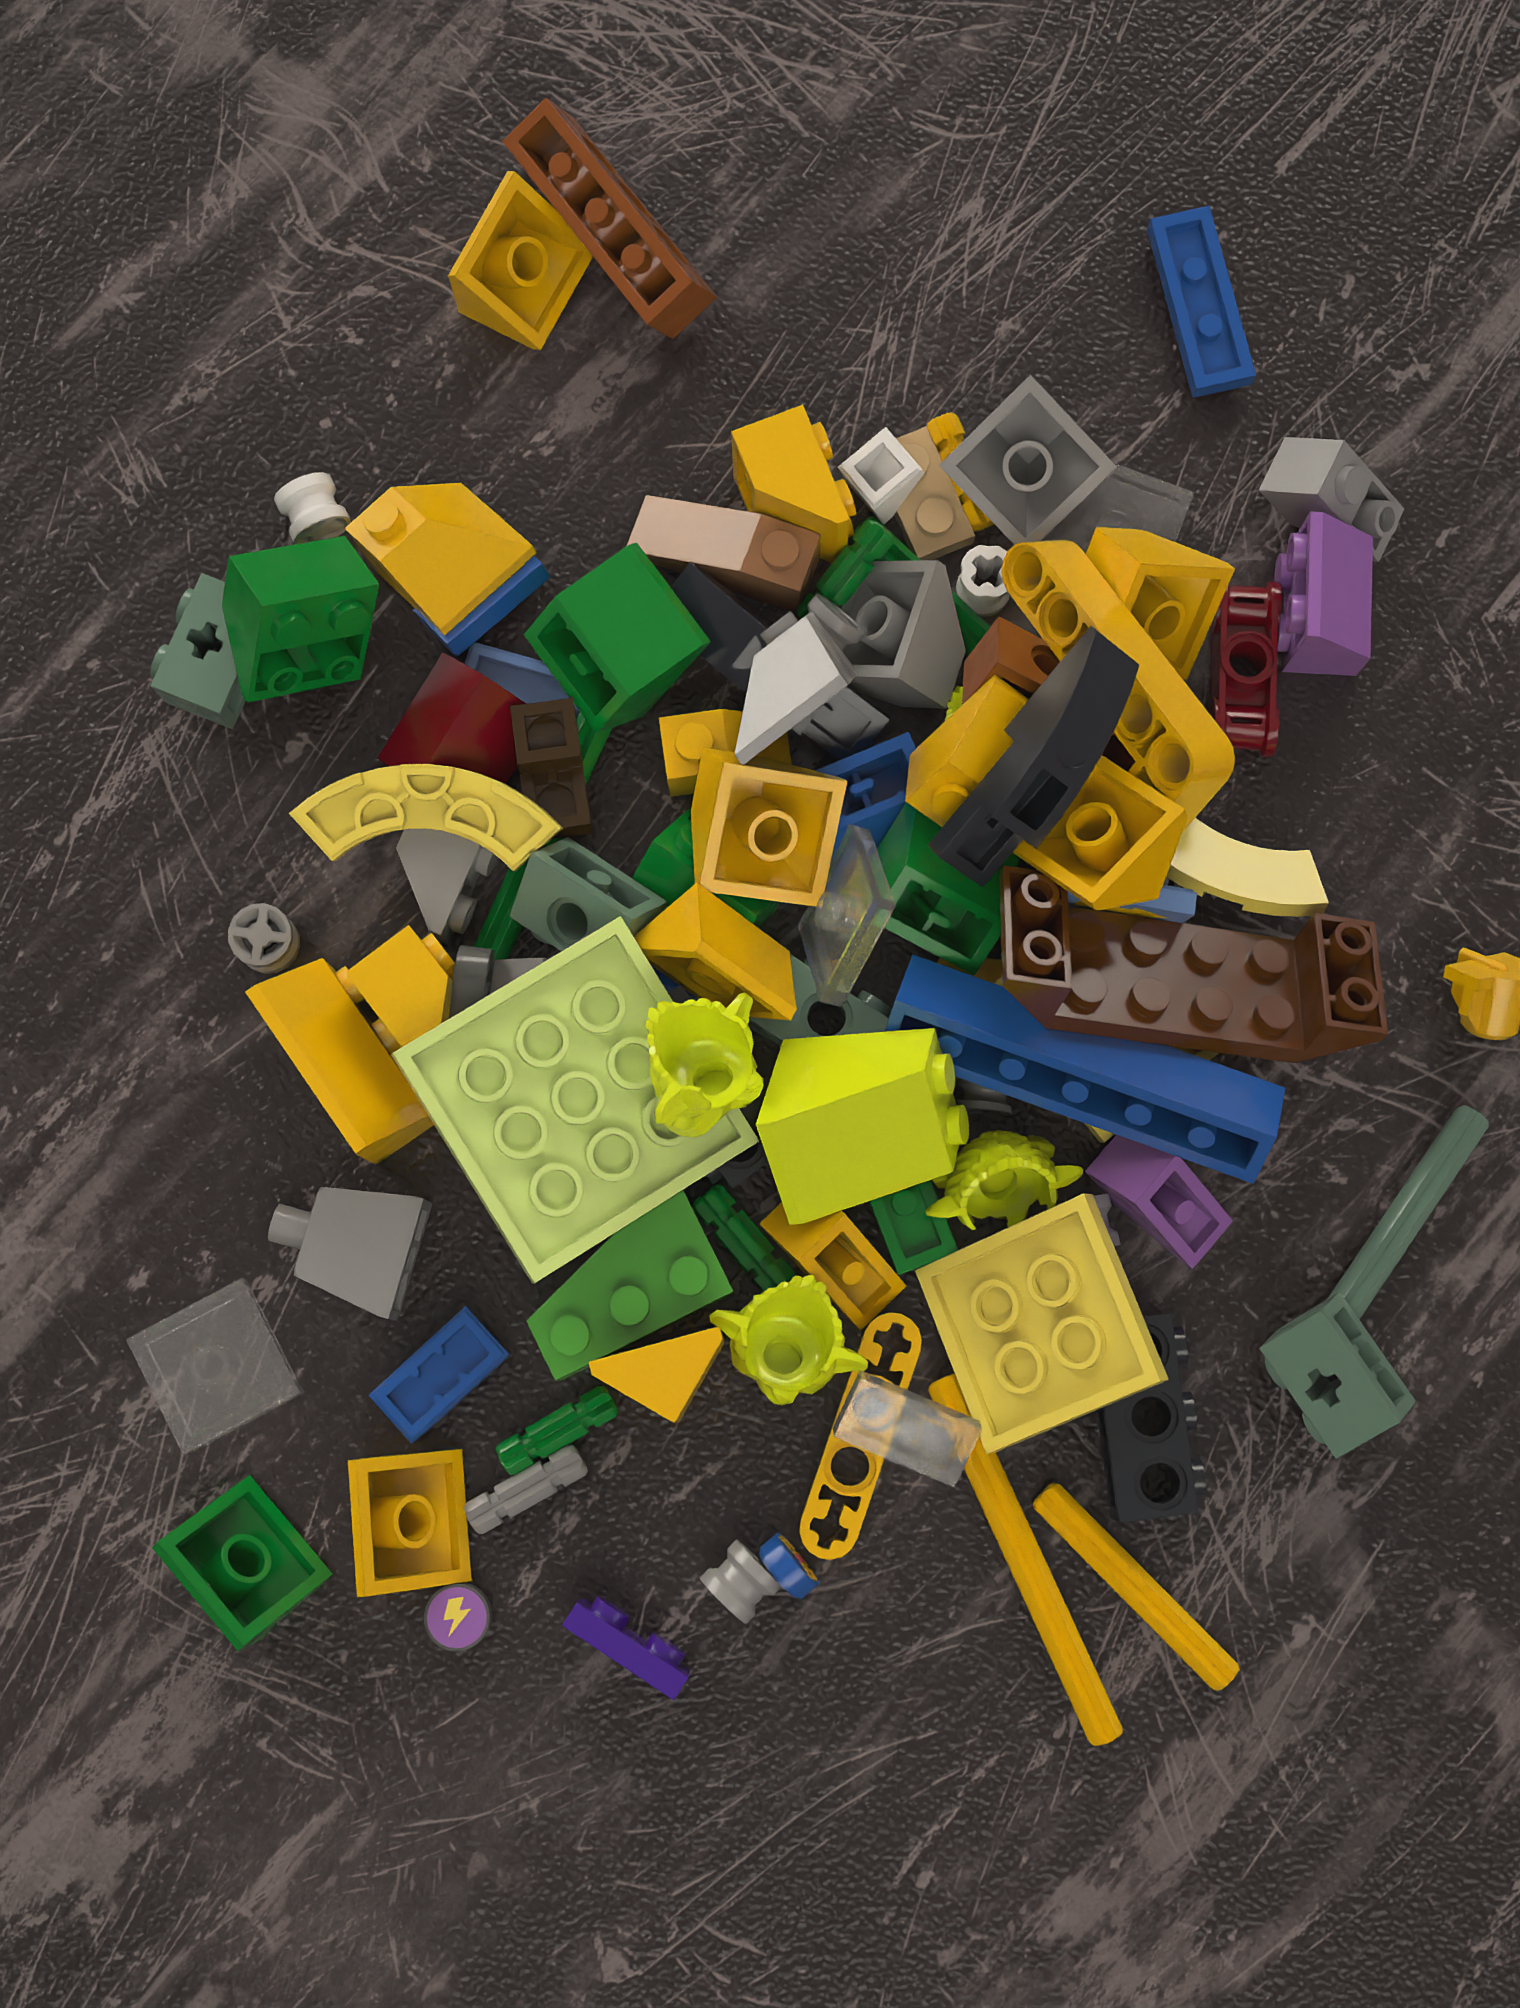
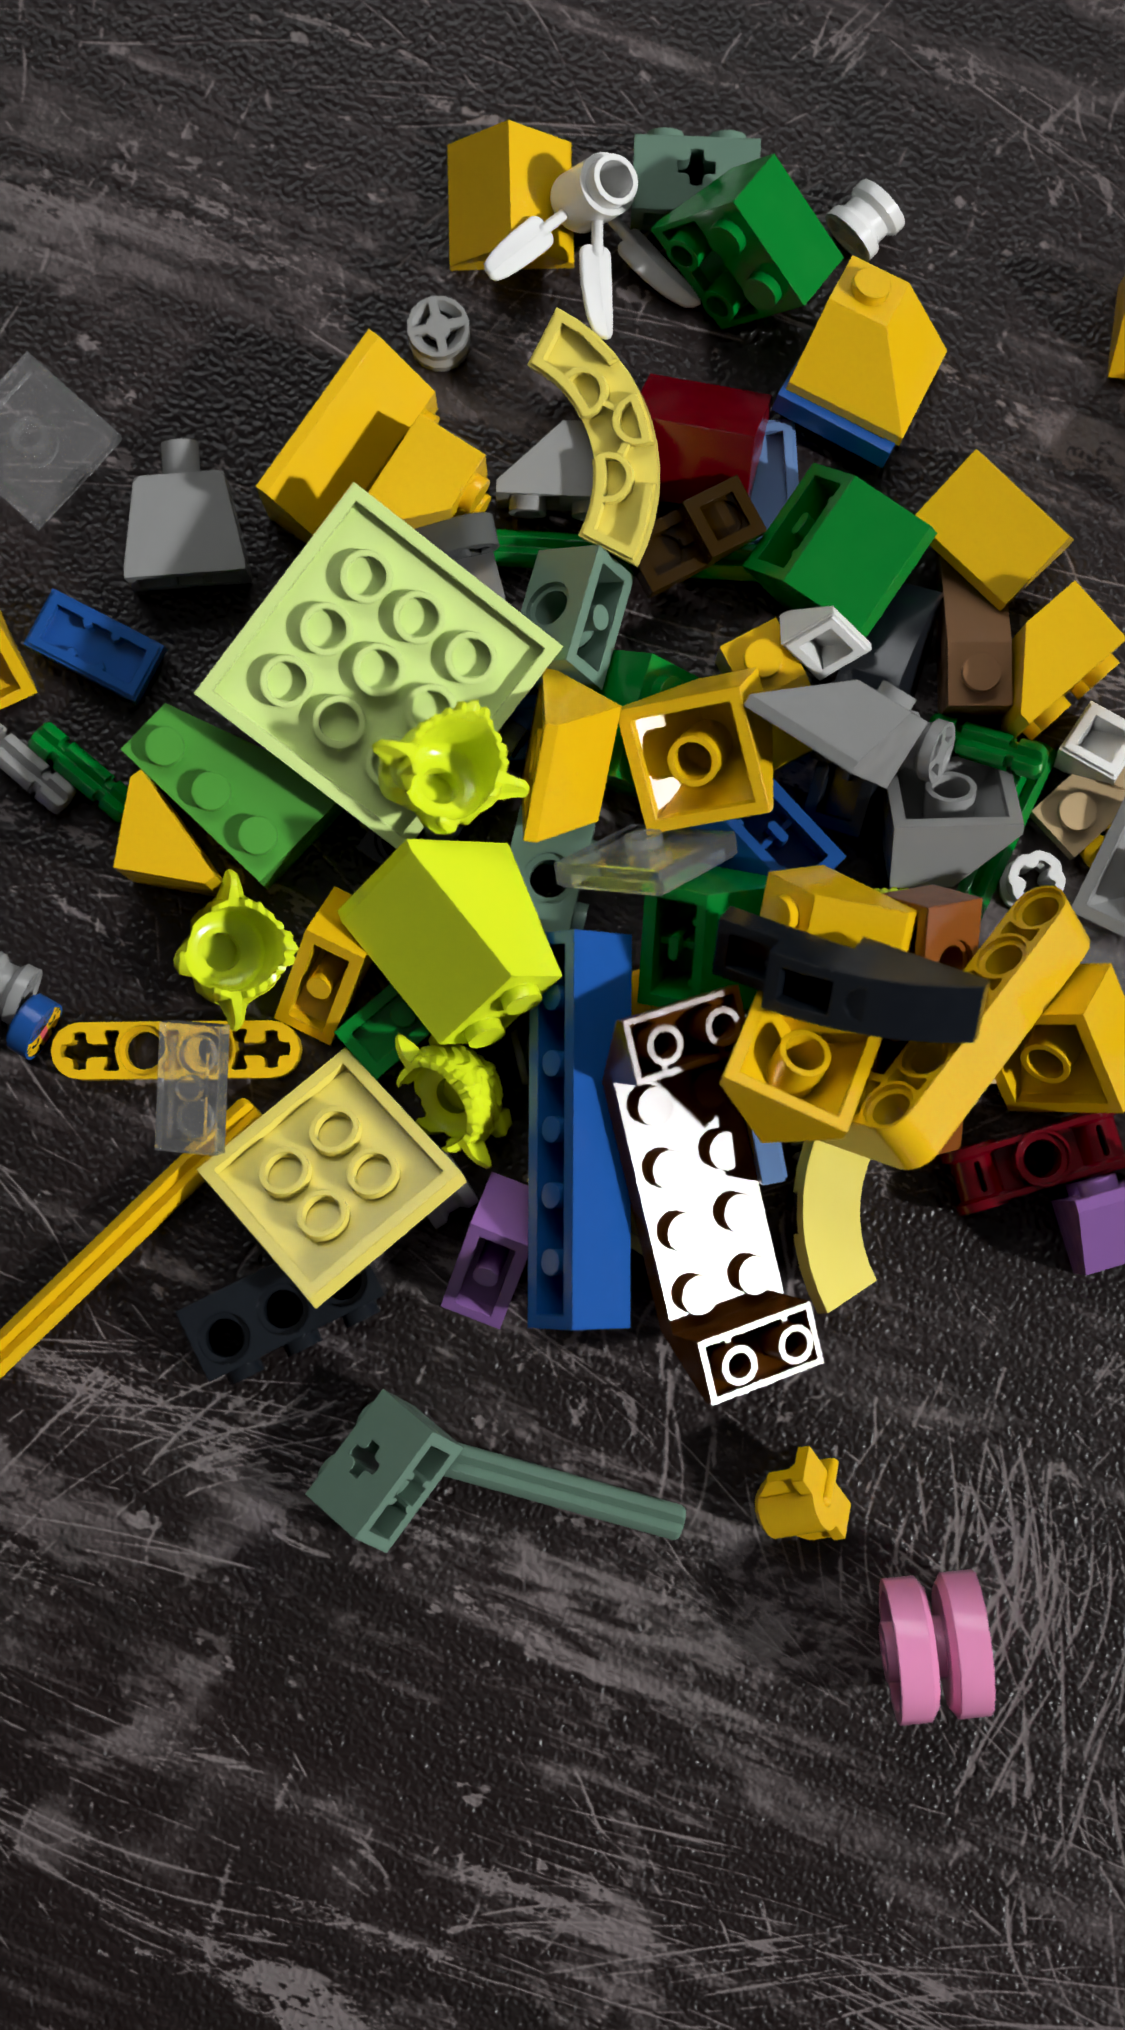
camera: 65 degrees right, 5 degrees up
green axle [692,1184,796,1293] -> none
yellow axle [1033,1482,1240,1691] -> none
none -> yellow slope [447,120,574,271]
none -> white plant [484,152,701,340]
none -> white slope [779,606,872,680]
none -> yellow slope [915,449,1074,611]

